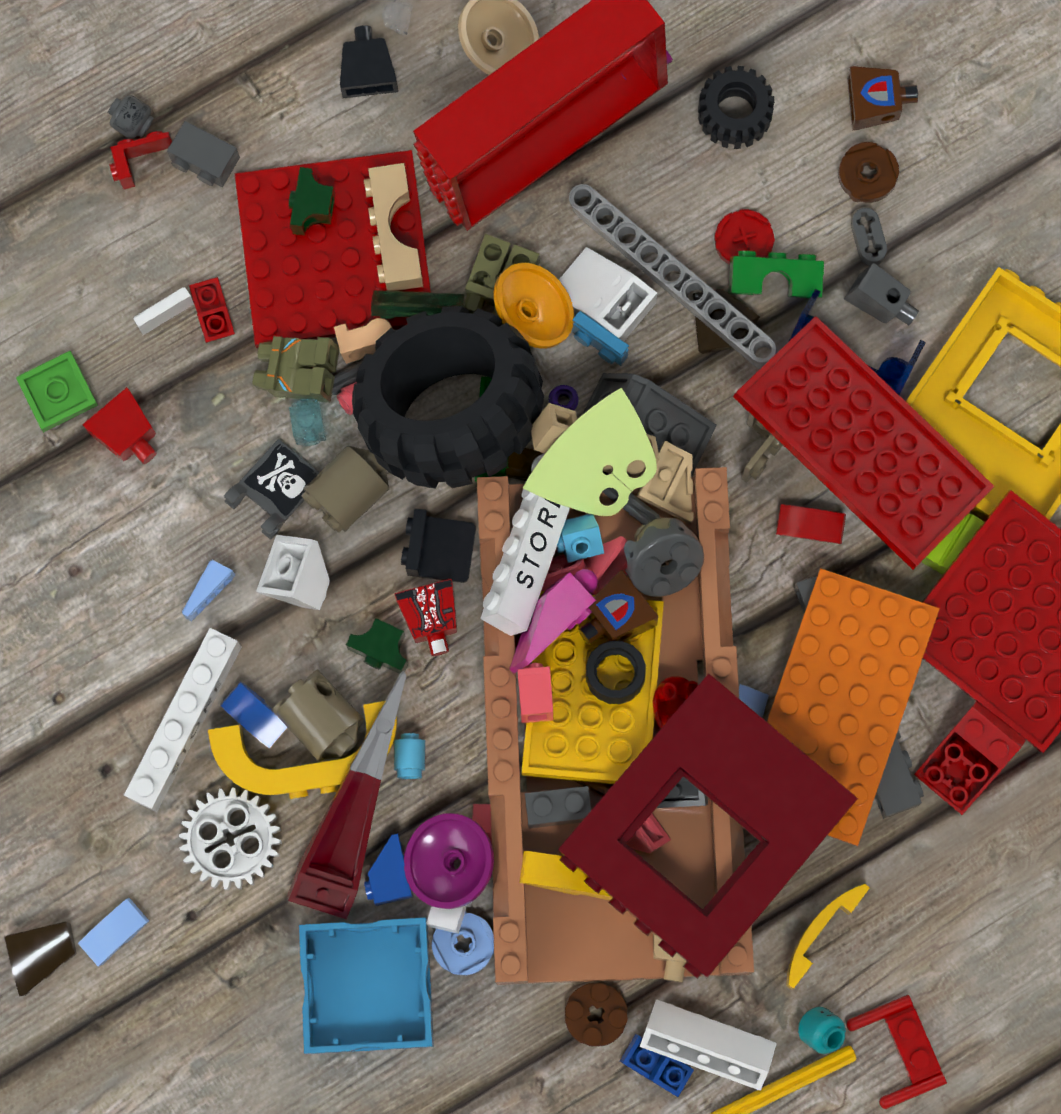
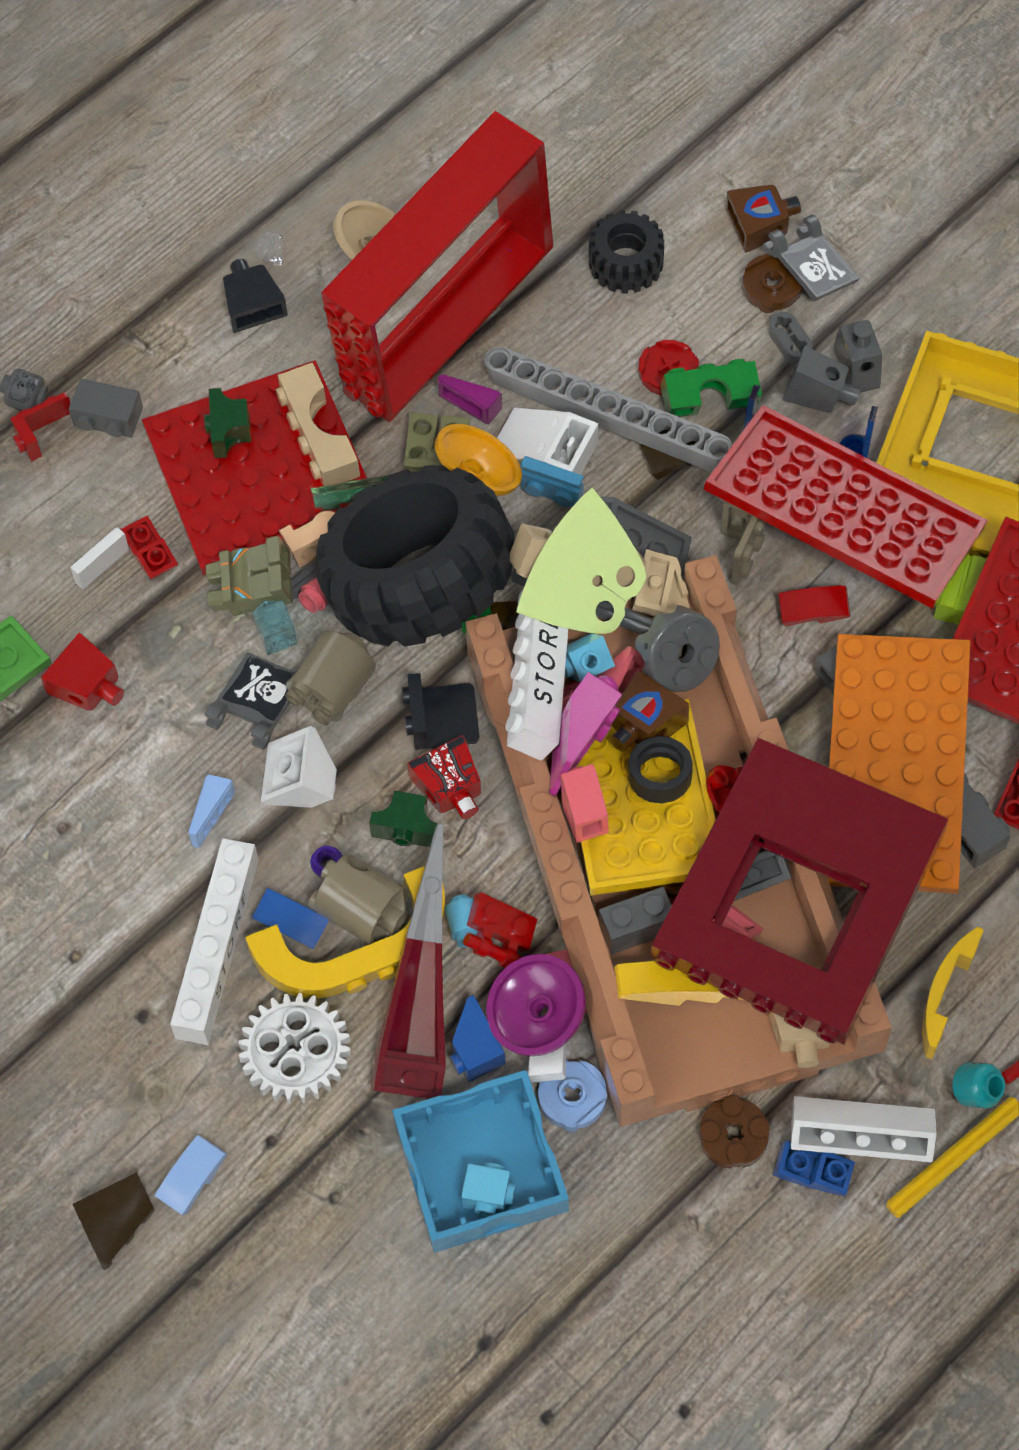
camera: 15 degrees left, 15 degrees down
none -> dark purple plate [310,846,343,878]
none -> magenta slope [438,374,502,425]
none -> medium azure brick [461,1163,516,1217]
none -> red plate [463,892,538,968]
none -> flag [762,214,859,301]
none -> dark grey torso [833,320,882,393]

